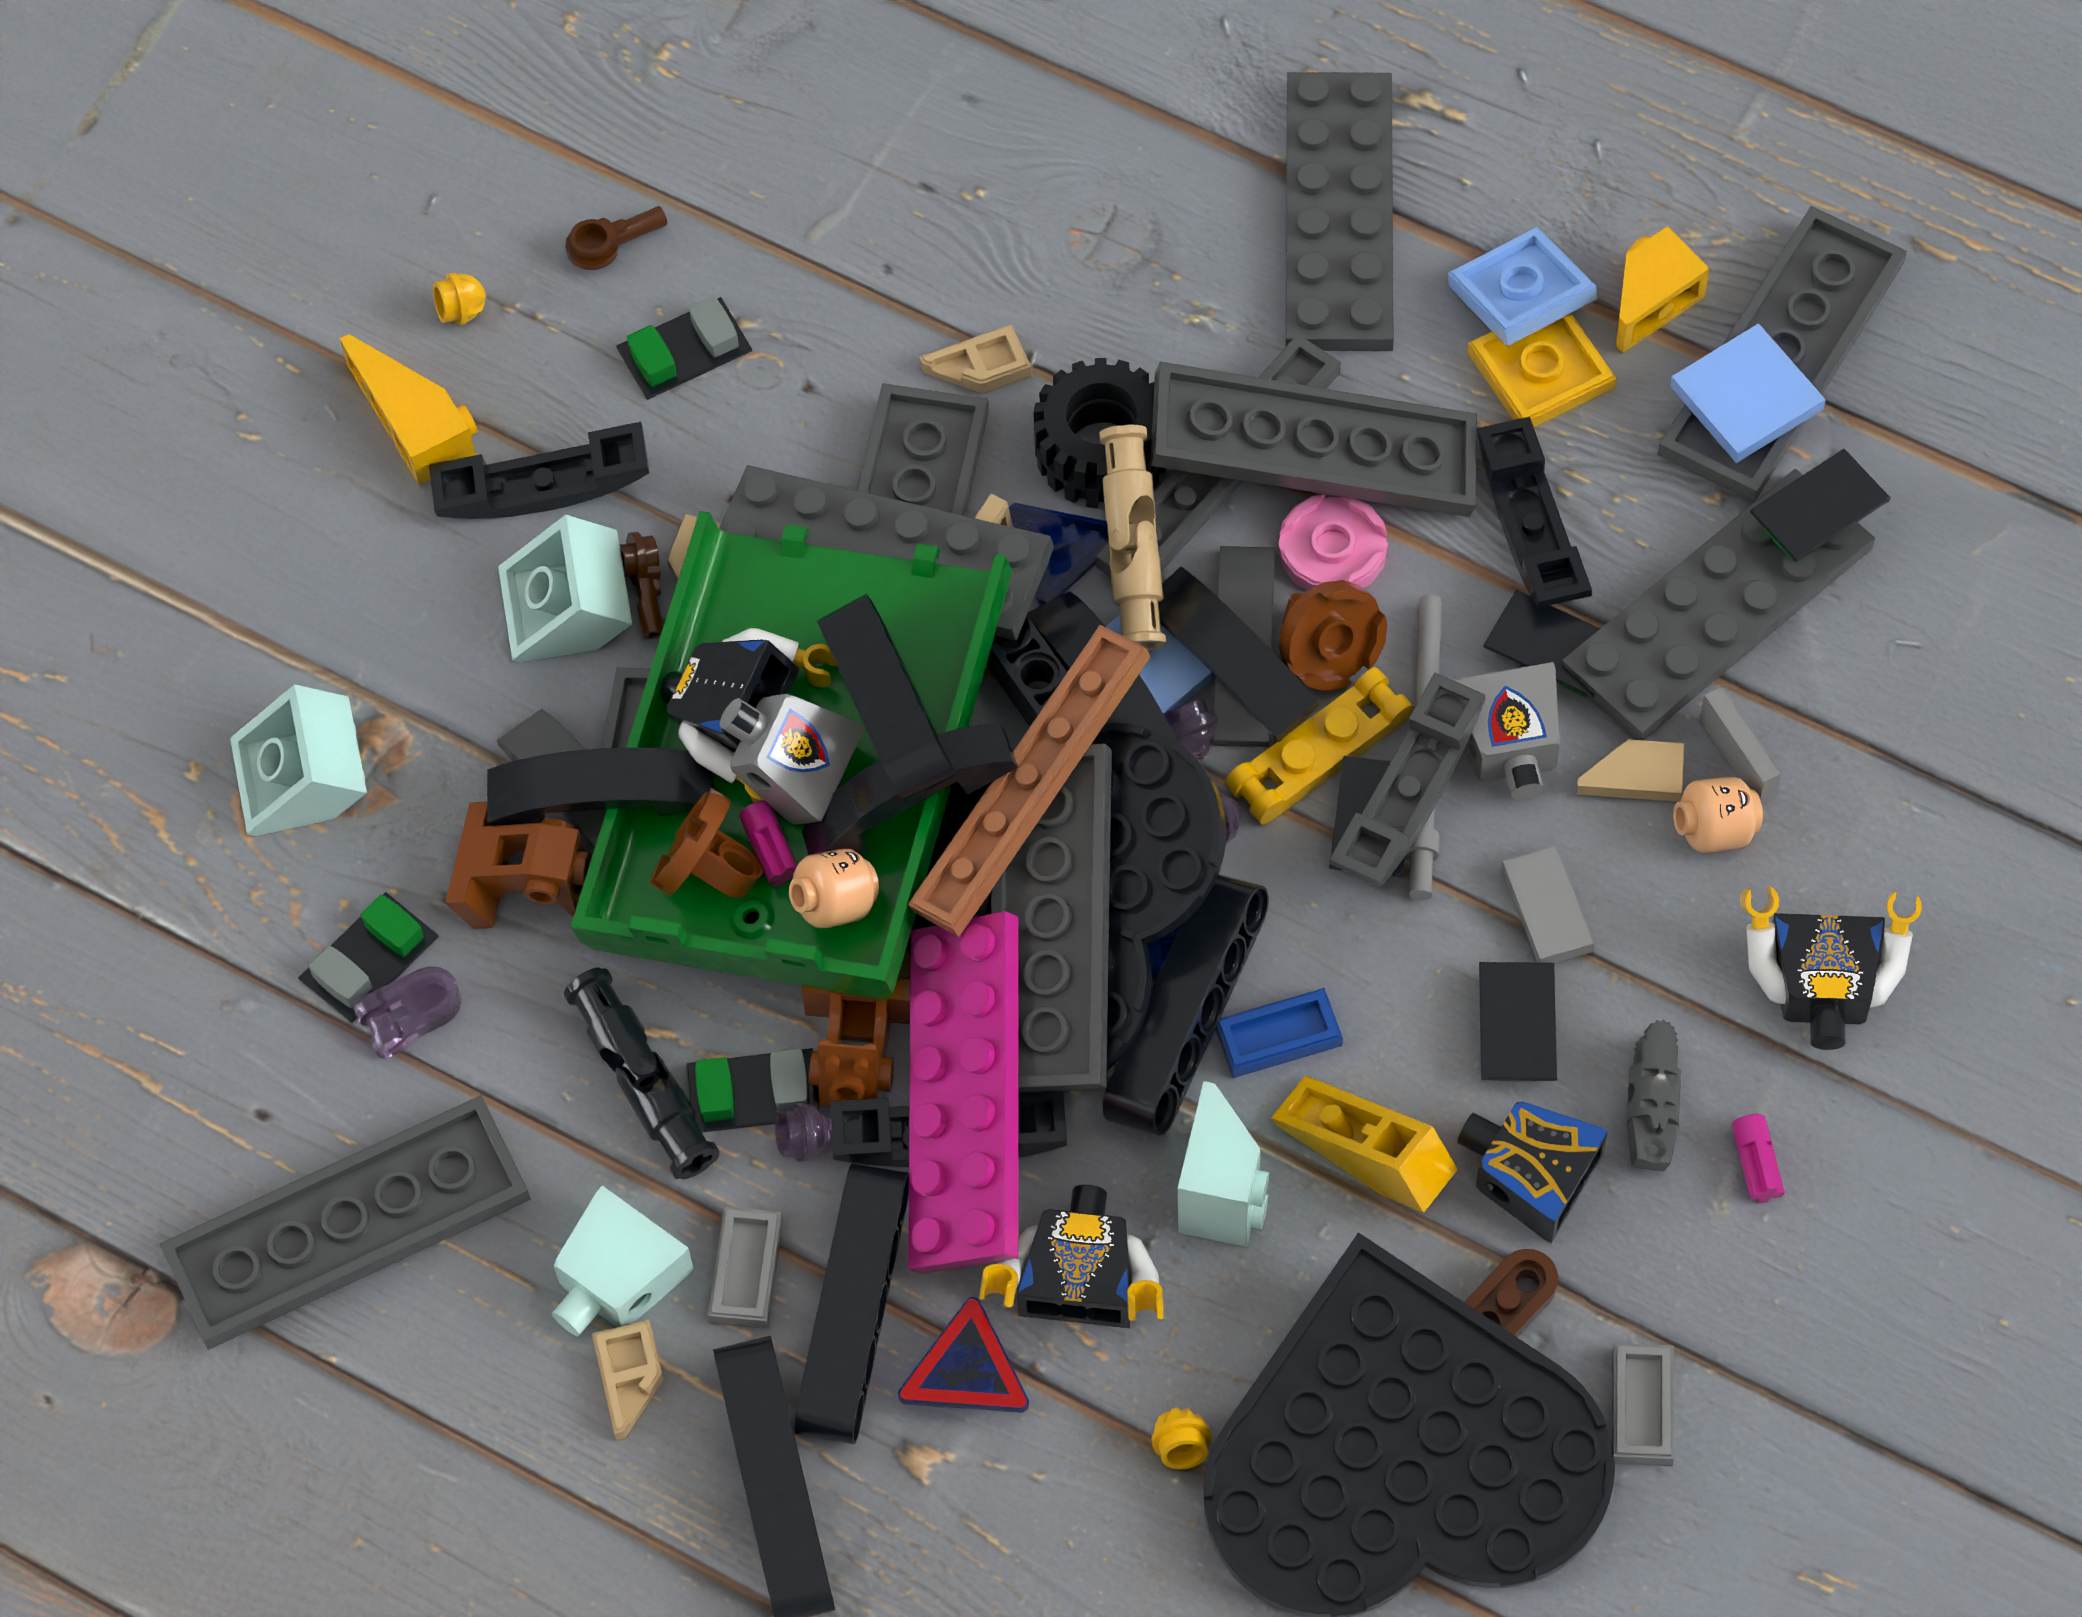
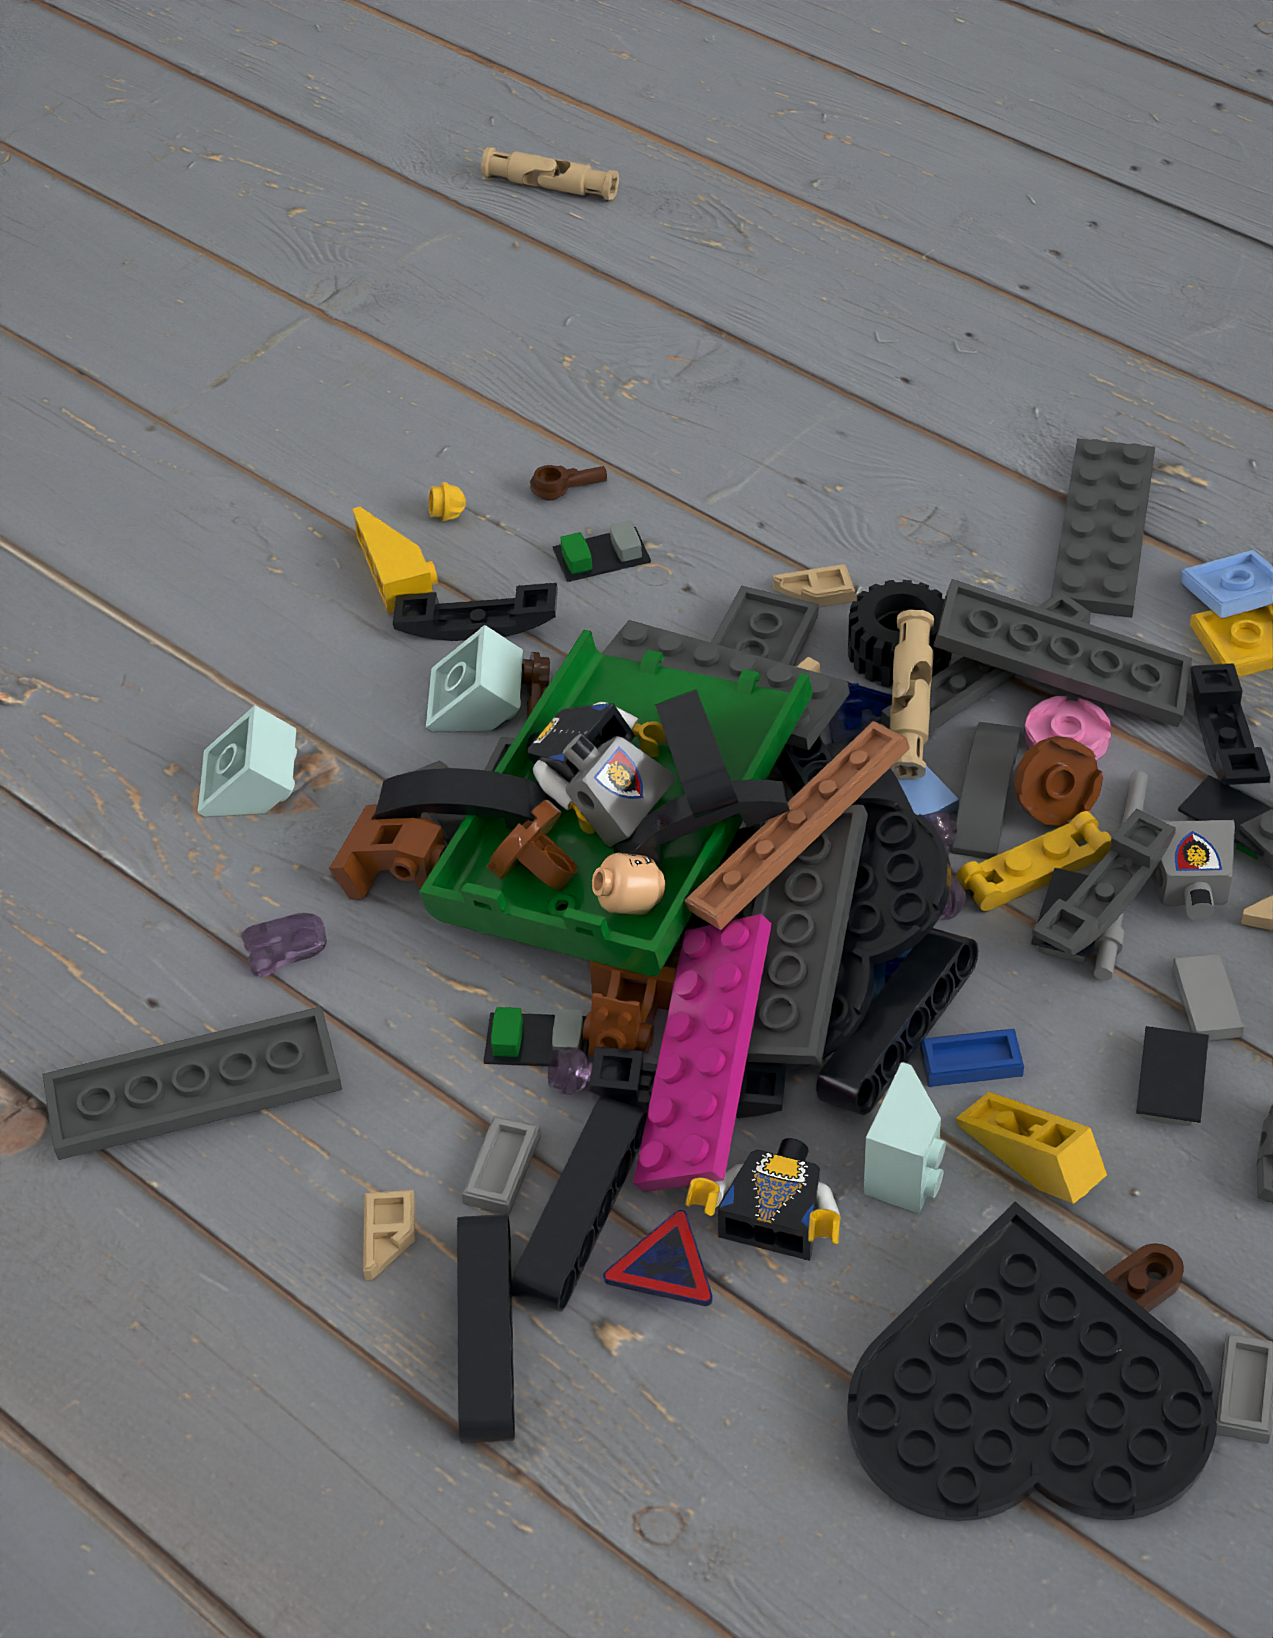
camera: 10 degrees right, 15 degrees down
piece [298,892,439,1023] -> none
light aqua torso [552,1185,694,1336] -> none
black piece [563,967,720,1179] -> none
dark pink piece [739,801,797,887] -> none
yellow plate [1151,1407,1212,1469] -> none
black slope [1158,566,1320,742] -> none
torso [1457,1102,1608,1243] -> none

